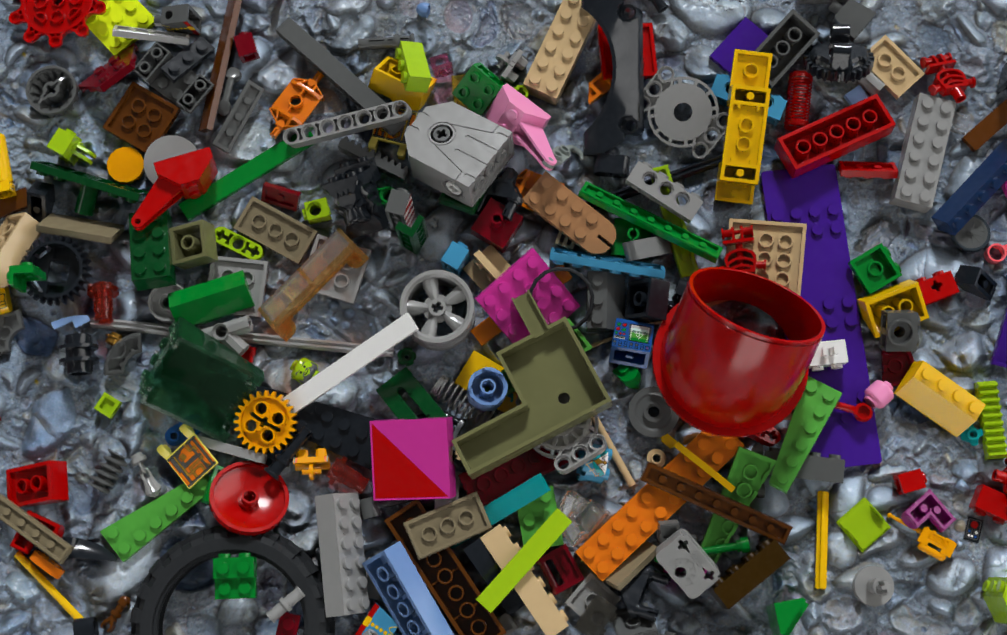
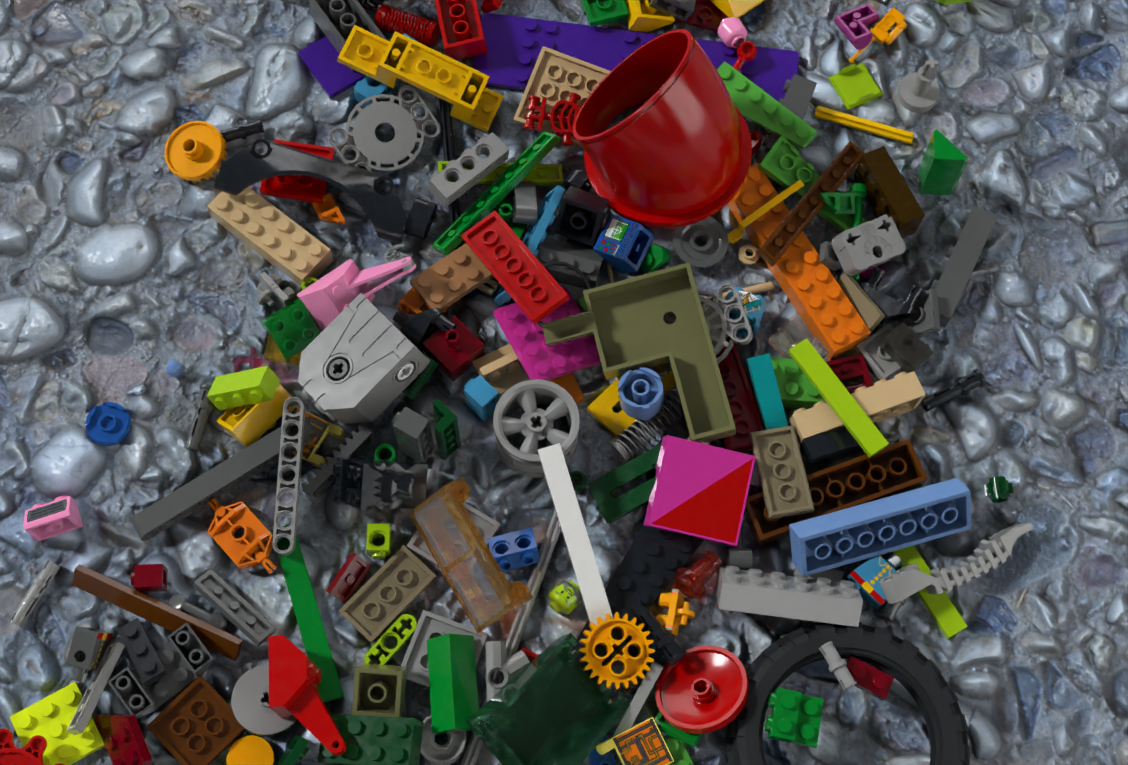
camera: 80 degrees left, 10 degrees down
red brick [893,468,927,495] -> none
none -> red plate [461,211,570,325]
none -> blue brick [487,527,540,573]
none -> green slope [820,192,855,215]

